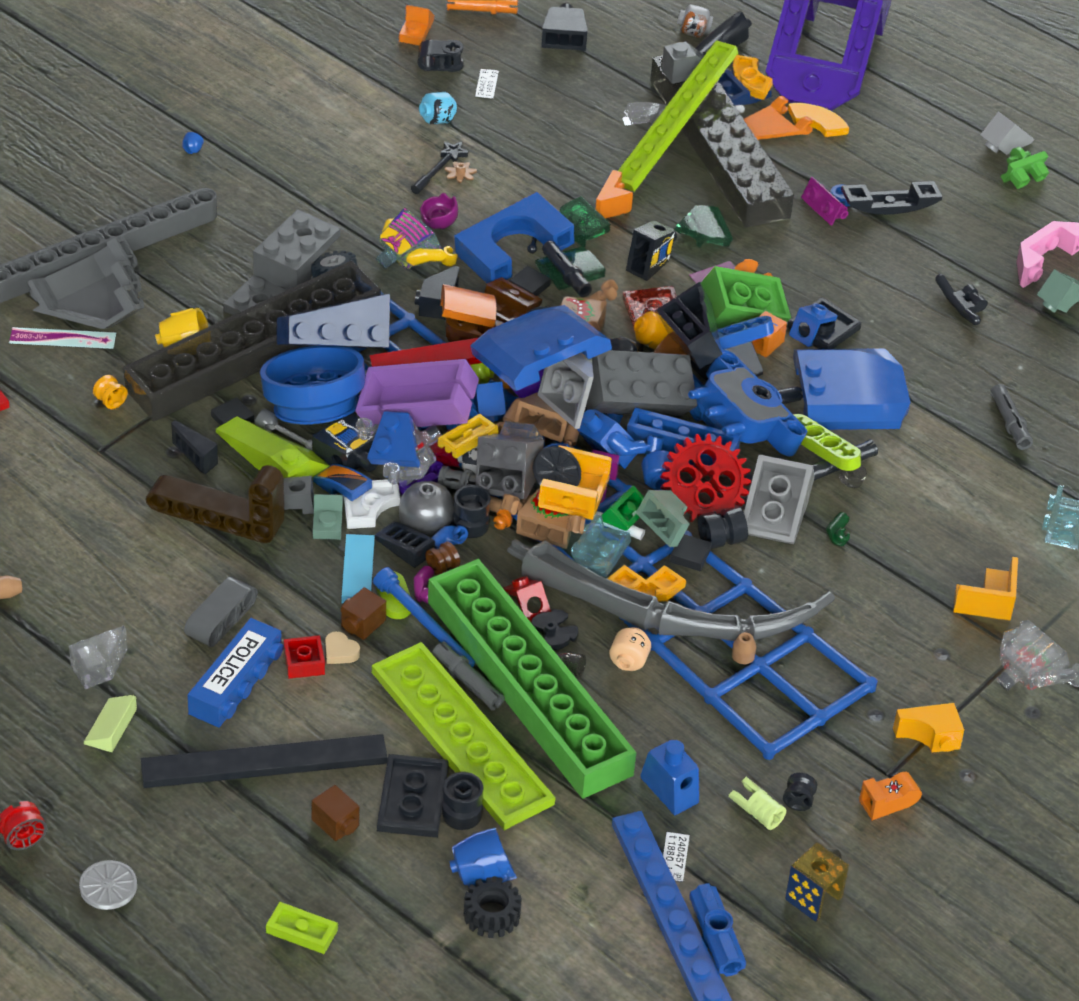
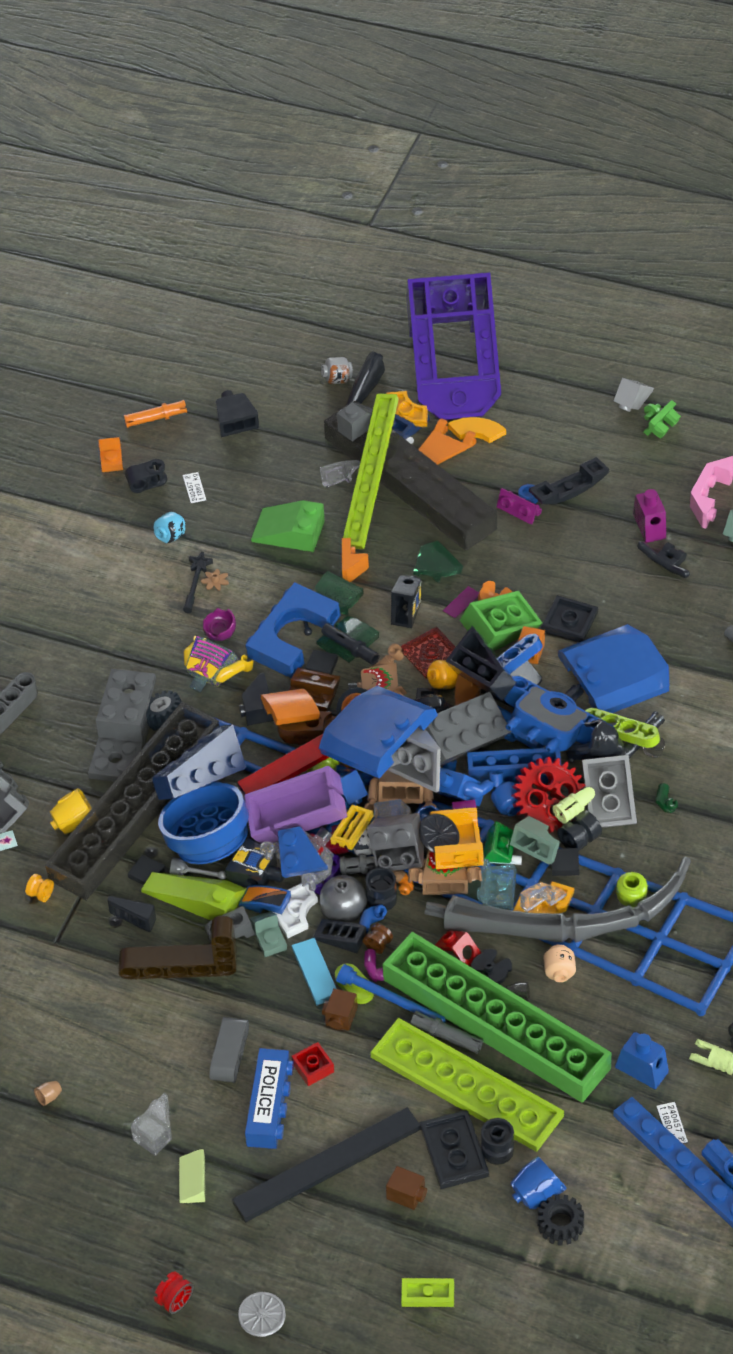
camera: 15 degrees left, 5 degrees up
tan tile [325,632,360,664] -> none
medium nougat hose [732,632,756,664] -> none
blue bracket [789,303,838,347] -> none
none -> bright green slope [251,500,325,552]
none -> clear slope [520,882,567,912]
none -> yellowish green hinge [553,787,595,824]
none -> black piece [566,718,625,763]
none -> lime head [616,872,648,907]
none -> magenta torso [633,489,666,543]

